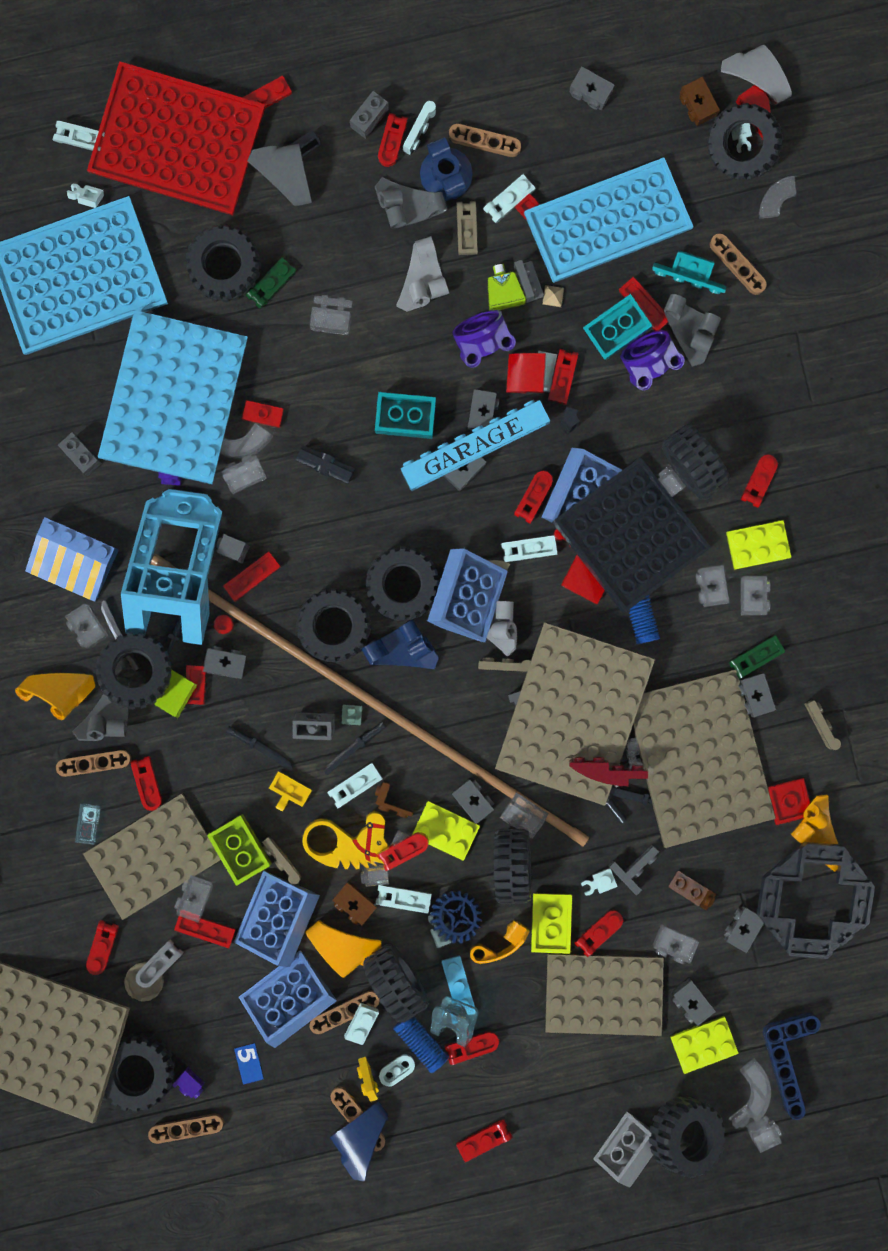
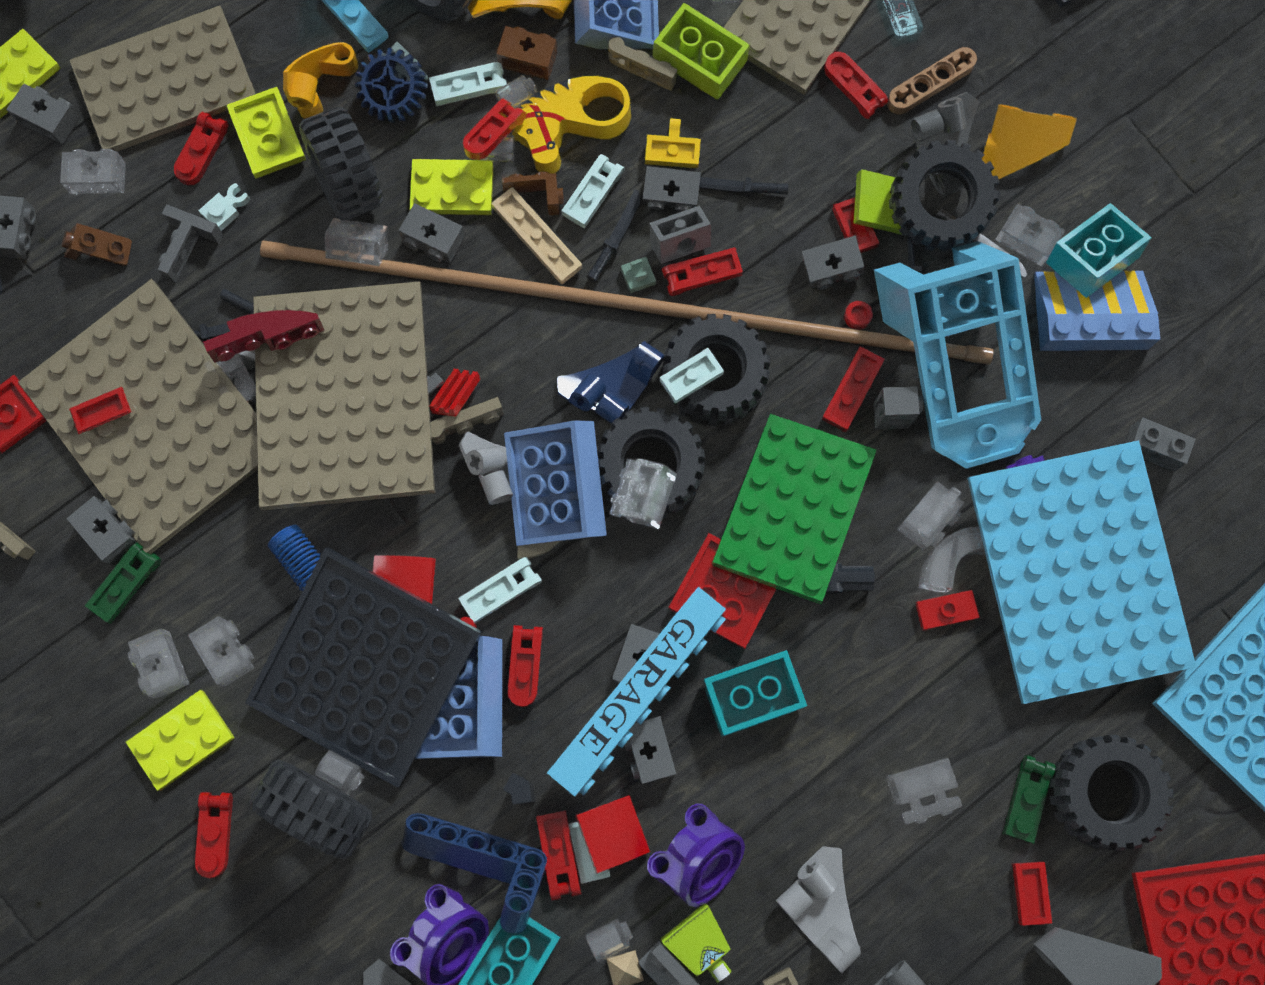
camera: 150 degrees right, 10 degrees down
none -> red tile [69,387,132,434]
none -> dark blue beam [402,813,547,934]
none -> red tile [429,369,480,417]
none -> tan plate [491,187,582,285]
none -> clear brick [585,918,633,963]
none -> clear brick [610,458,677,529]
none -> dark grey brick [643,166,701,212]
none -> light aqua plate [660,348,724,404]
none -> red plate [662,247,743,296]
none -> red plate [668,533,776,649]
none -> green plate [712,414,876,604]
none -> red tile [1012,862,1052,925]
none -> teal brick [1046,203,1152,298]

